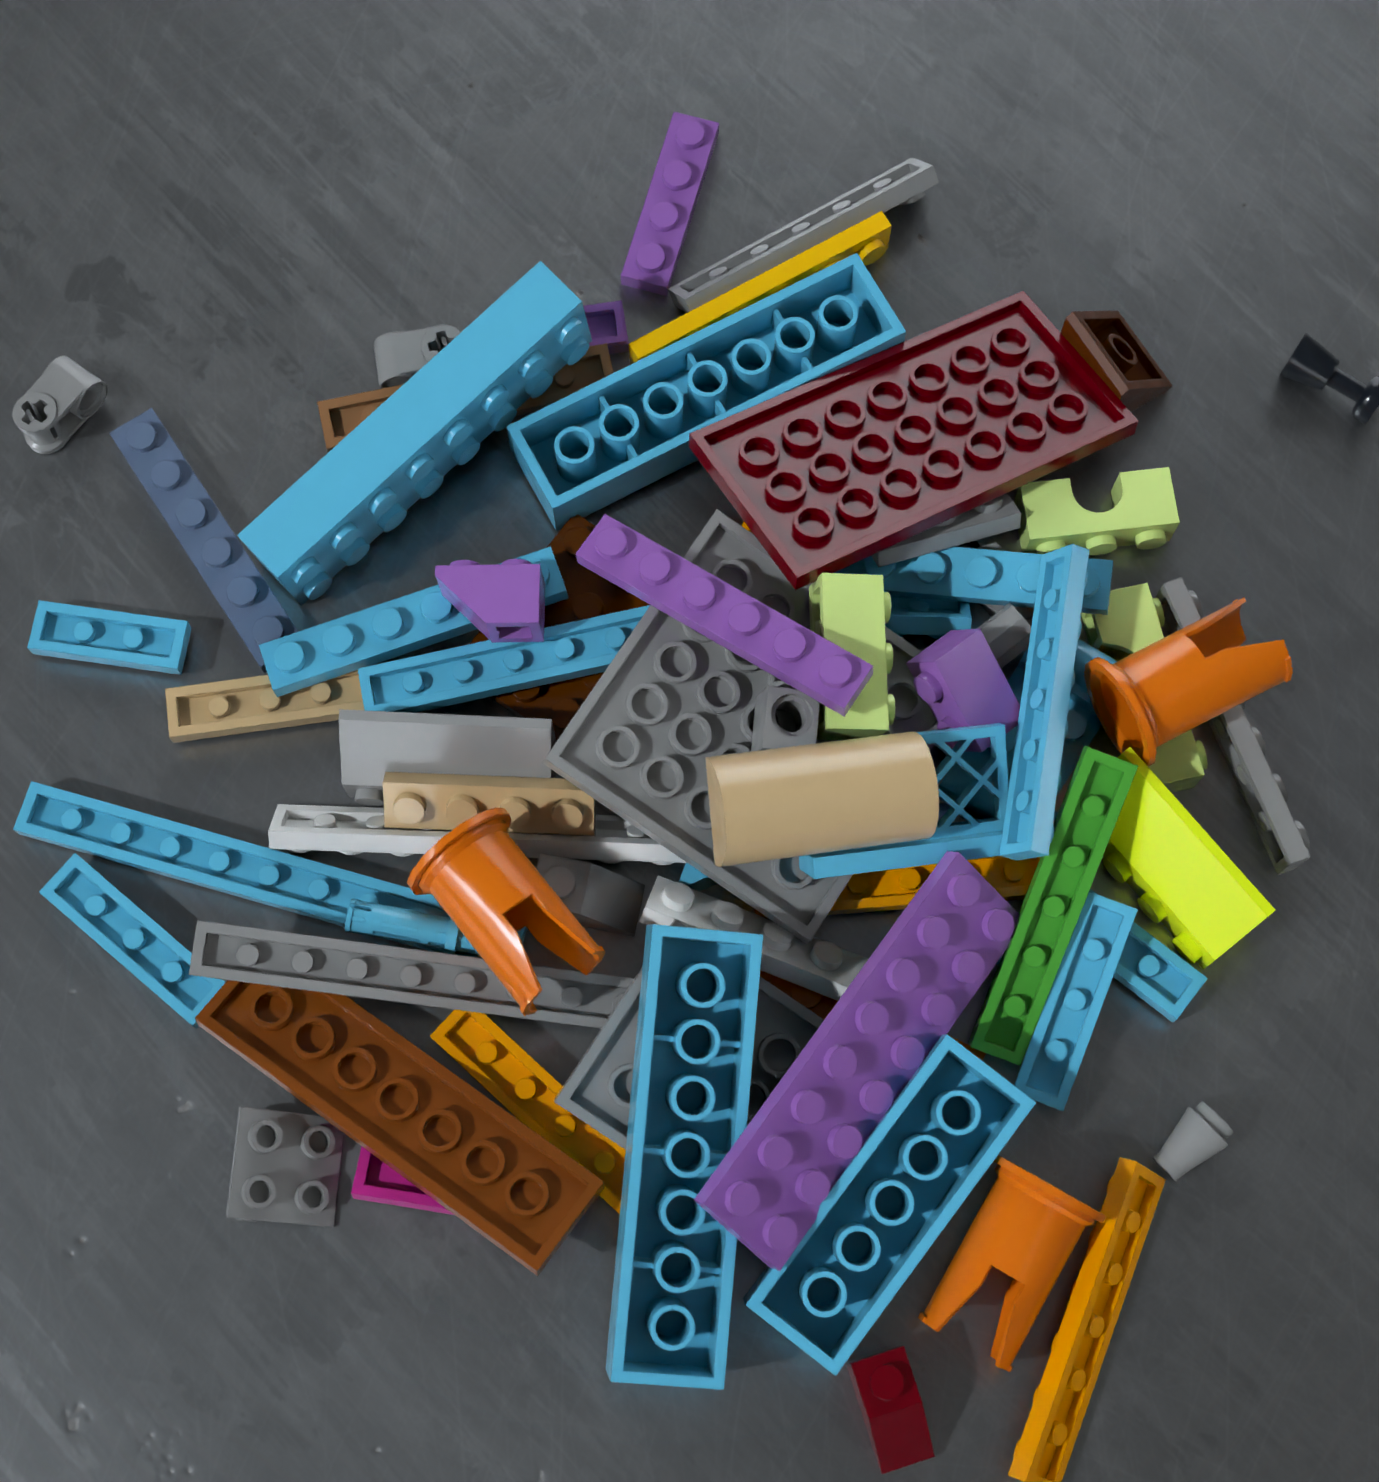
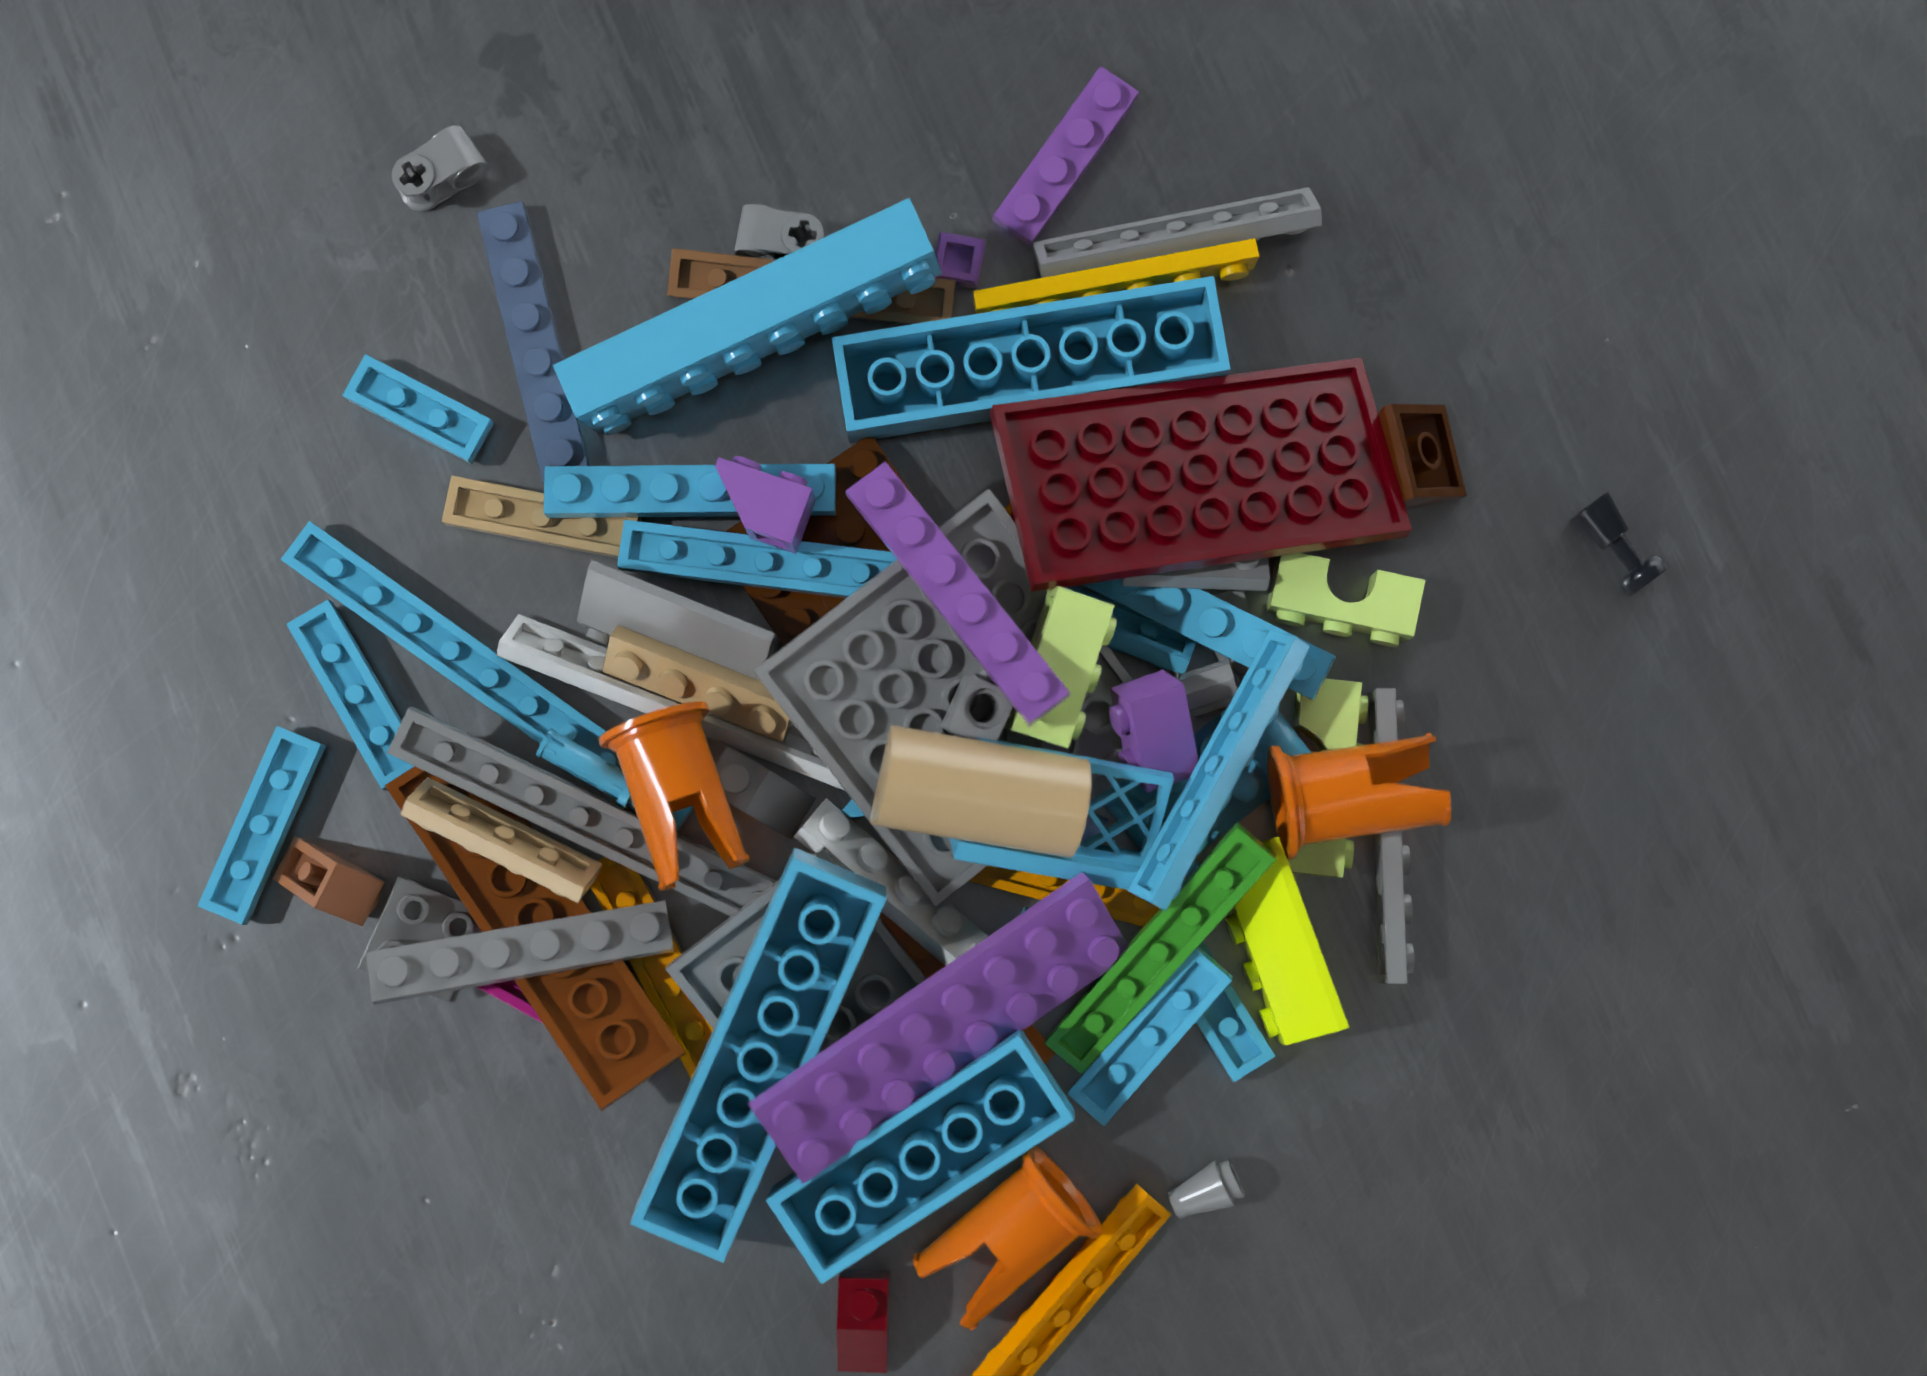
camera: 20 degrees right, 10 degrees up
none -> medium azure plate [197,726,326,925]
none -> nougat slope [273,835,385,927]
none -> light grey plate [365,900,674,1004]
none -> tan plate [401,777,602,903]

